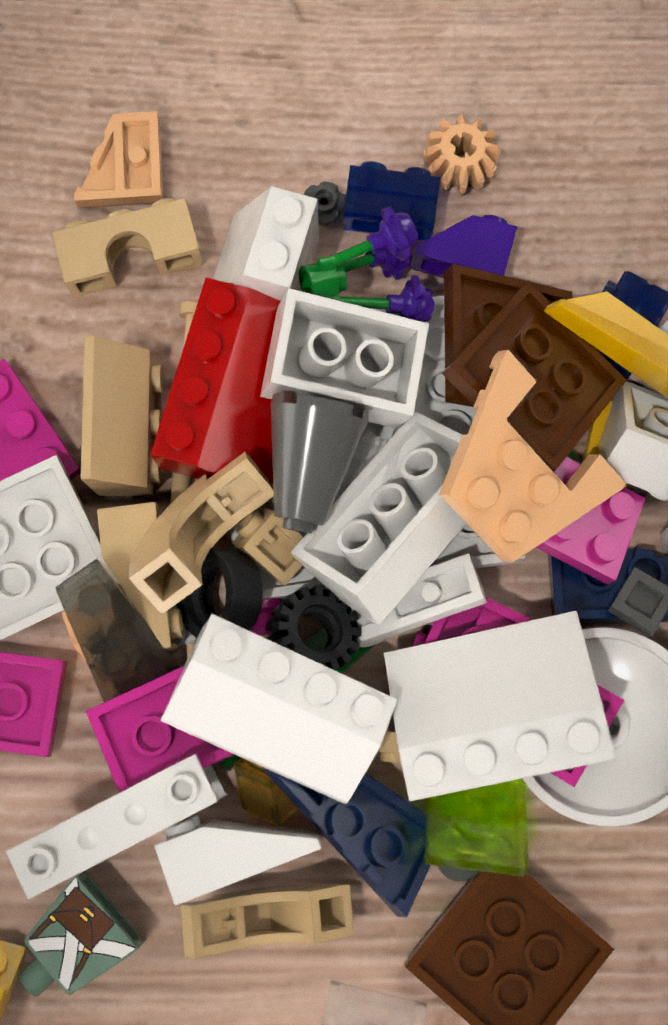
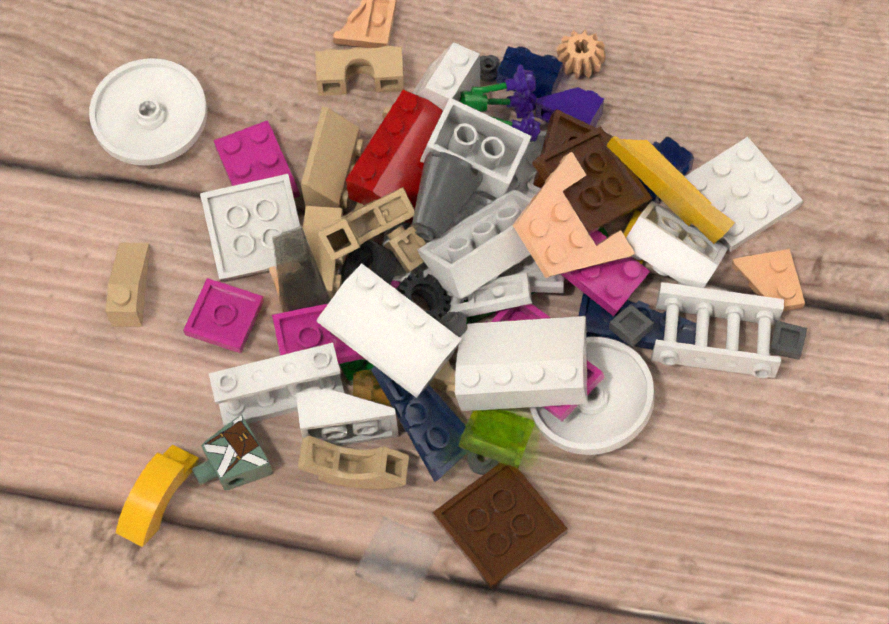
camera: 15 degrees right, 15 degrees down
none -> dark grey plate [439,312,468,337]

